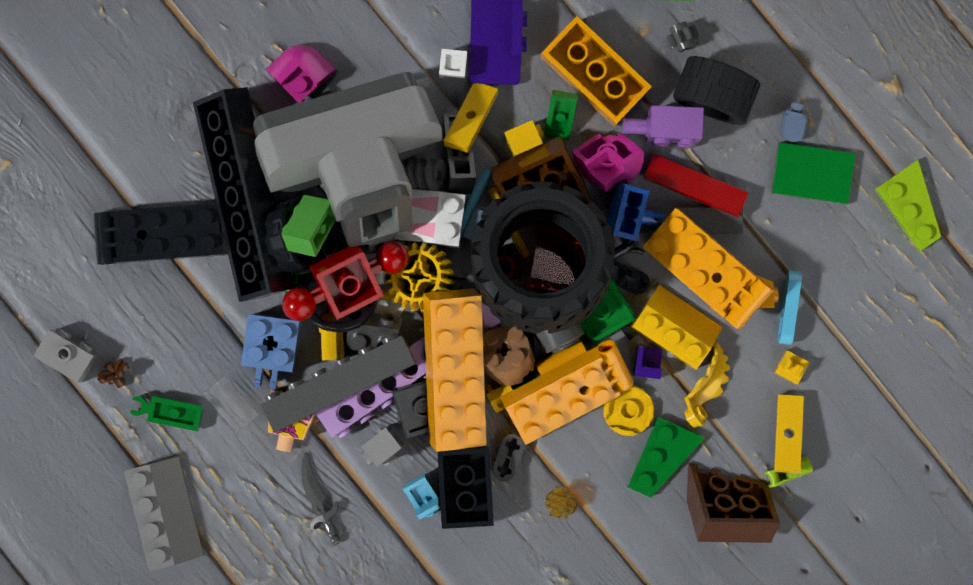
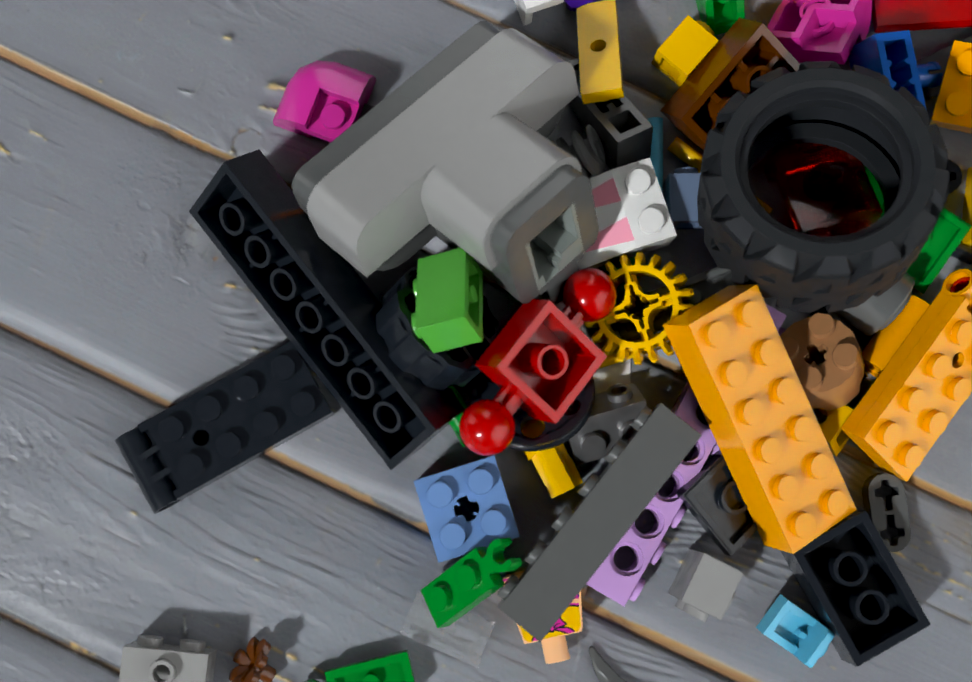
camera: 30 degrees left, 5 degrees down
none -> green plate [420,538,522,628]

